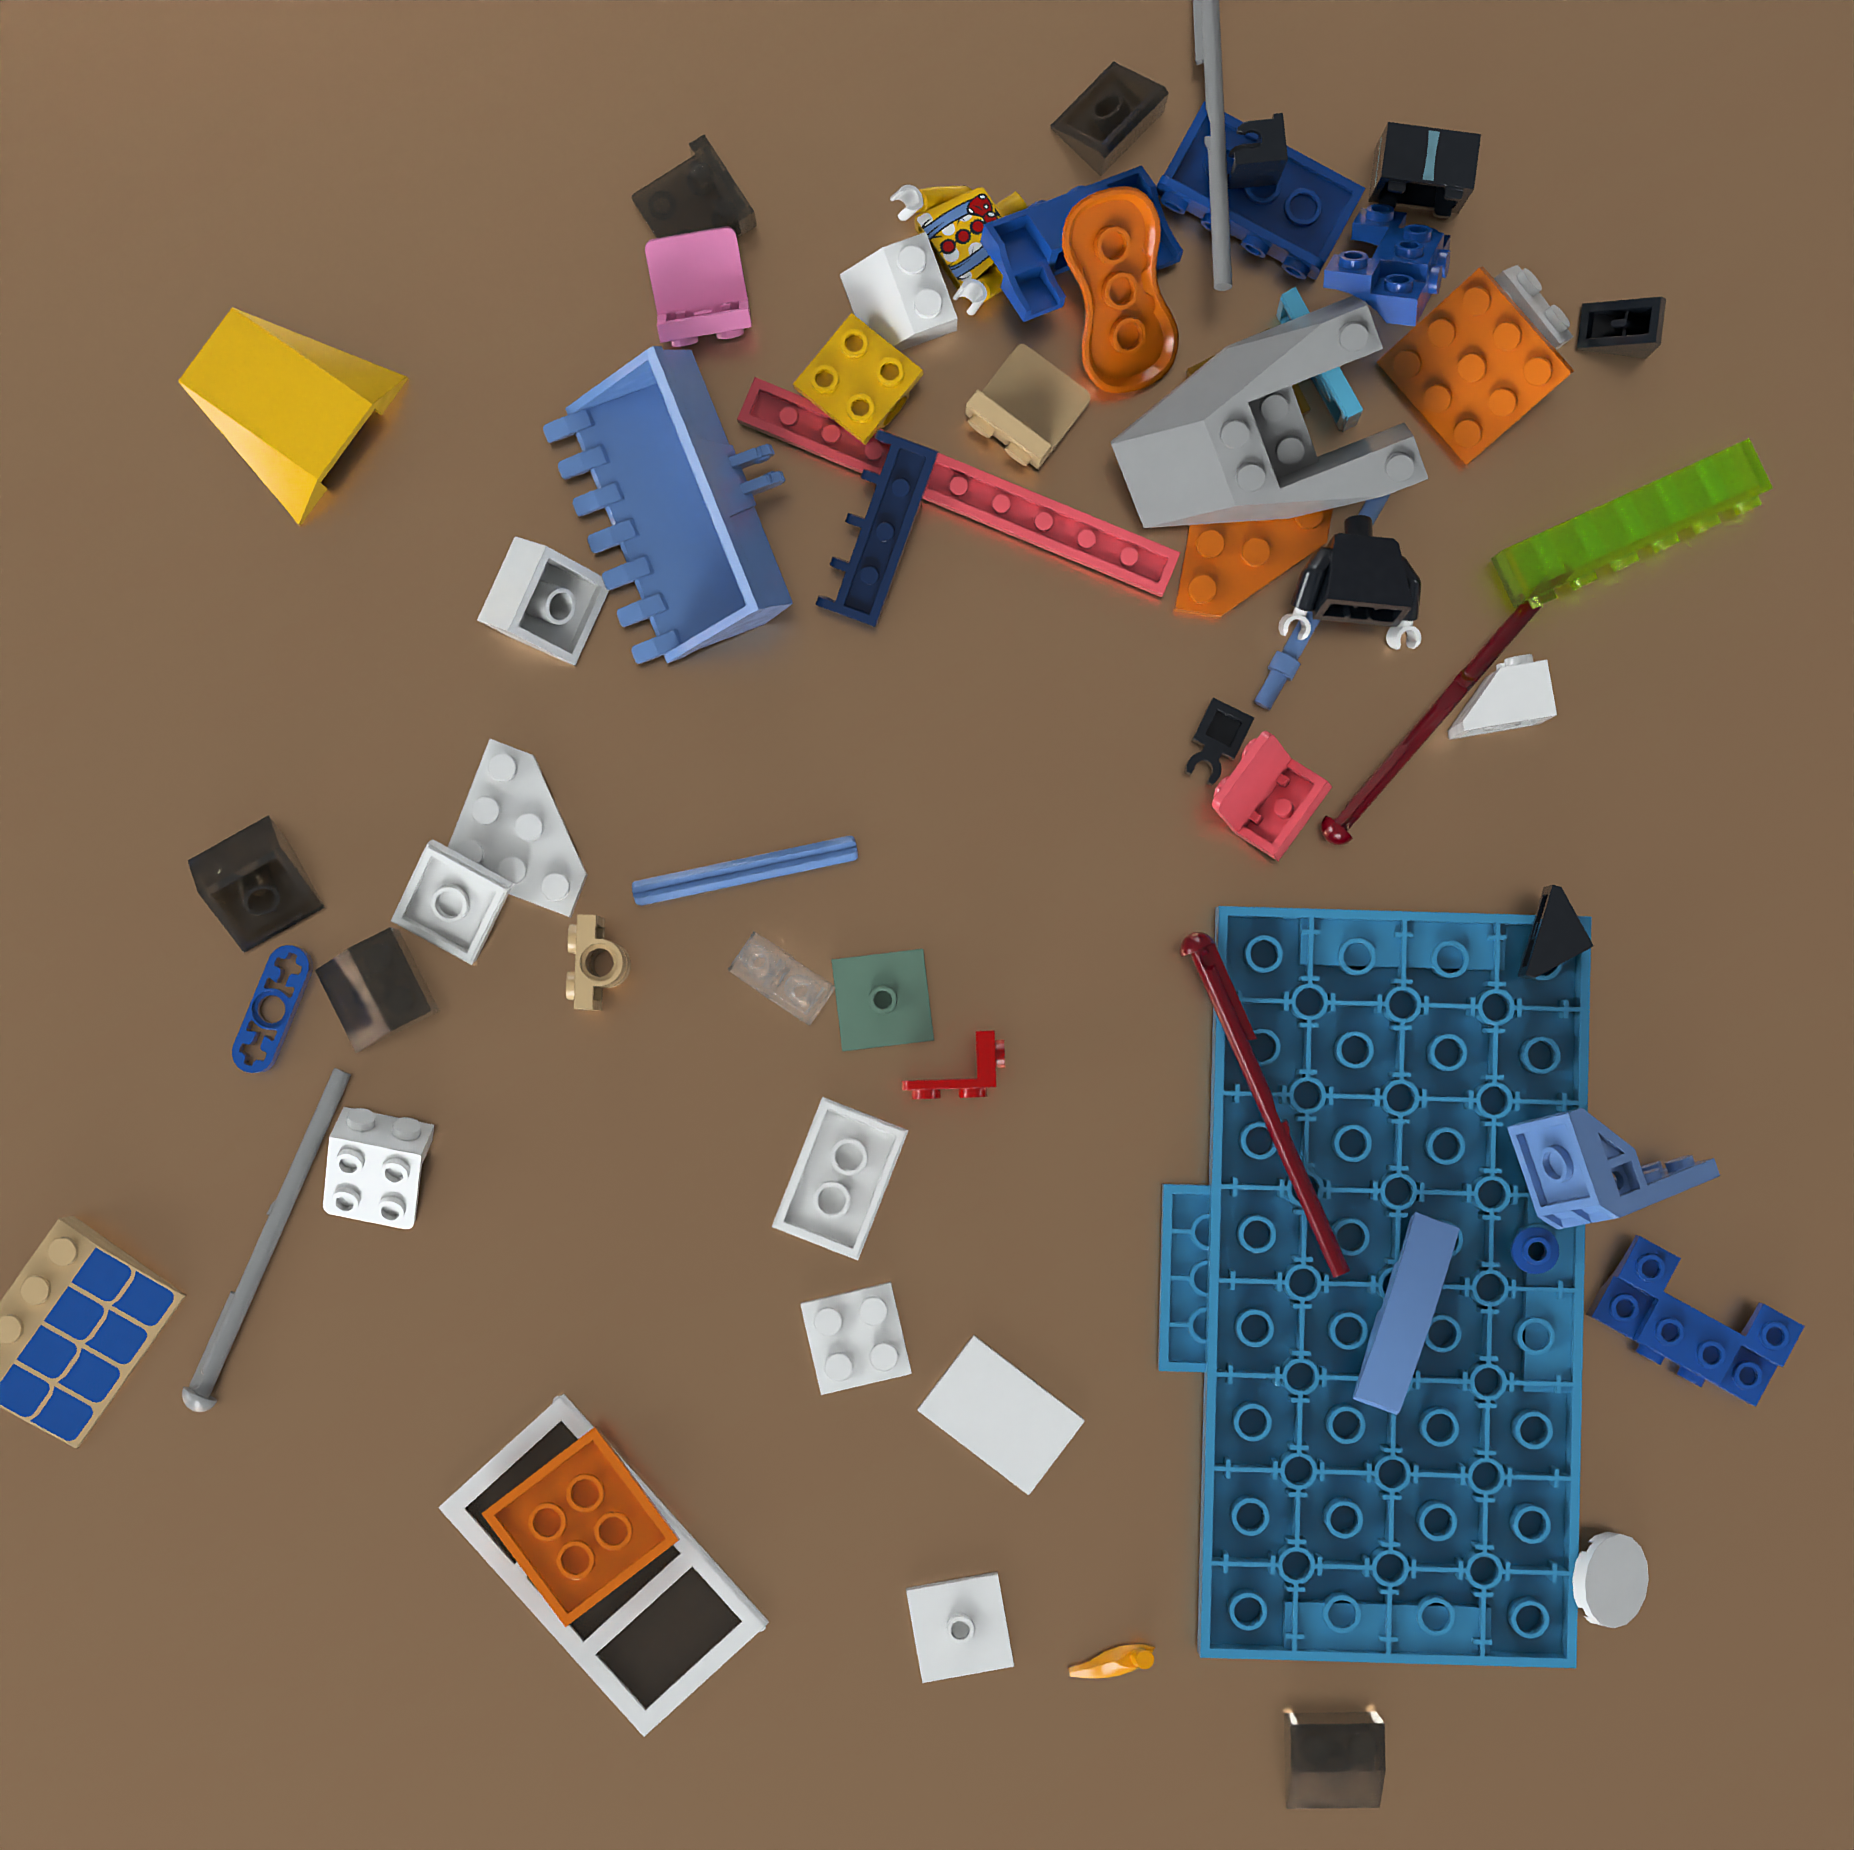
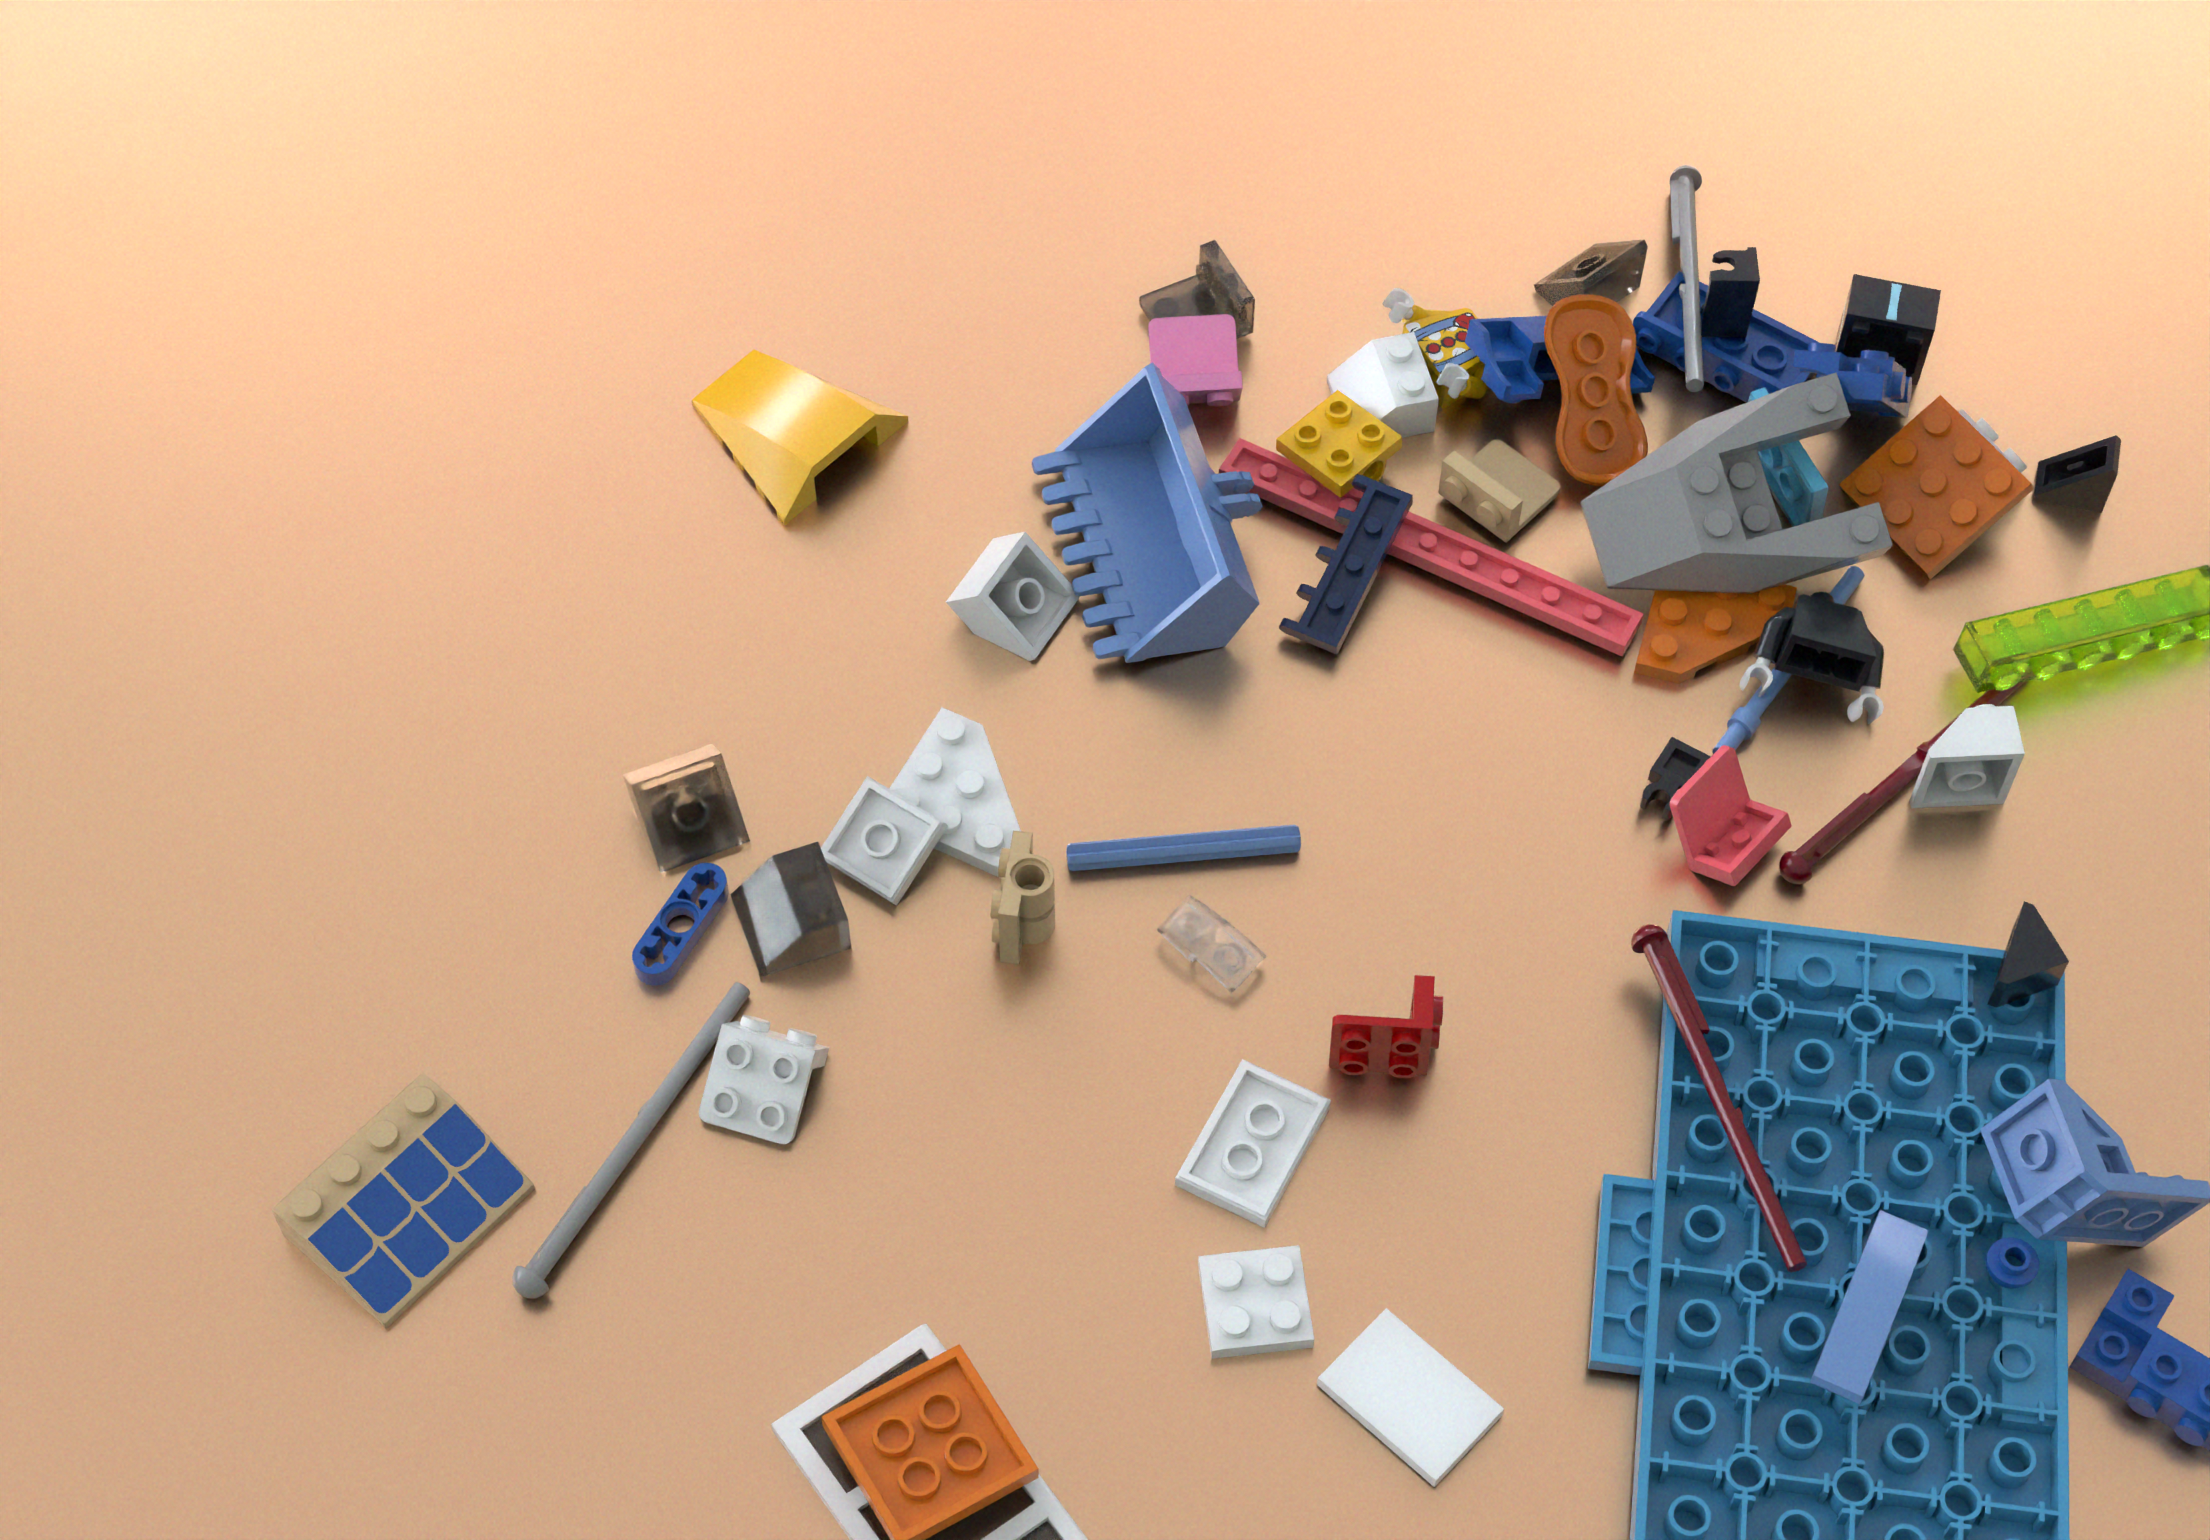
camera: 10 degrees right, 30 degrees down
sand green plate [831,949,934,1051] -> none

